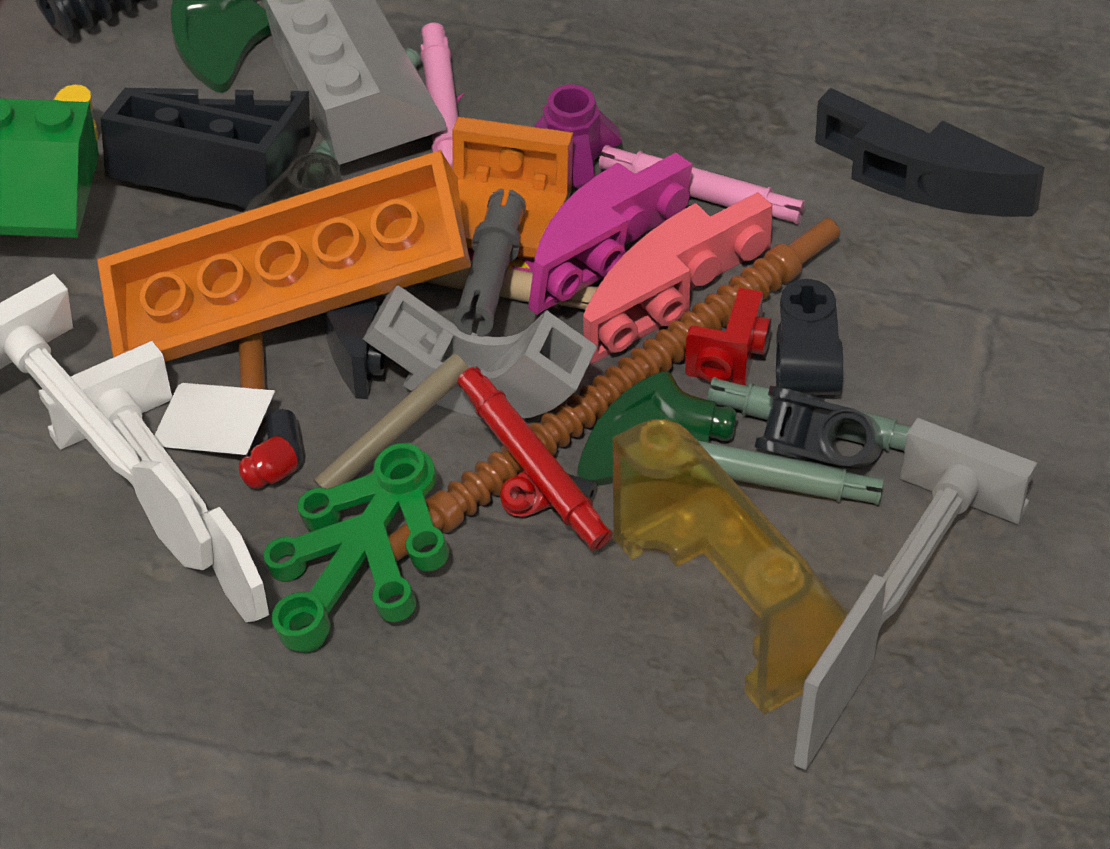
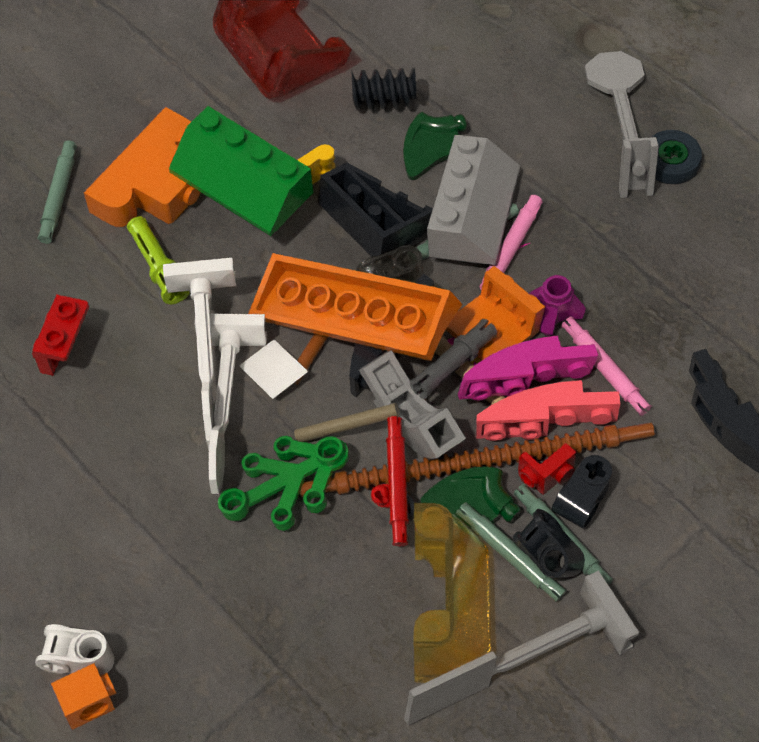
camera: 35 degrees right, 10 degrees up
red arm [239,409,303,489] -> none

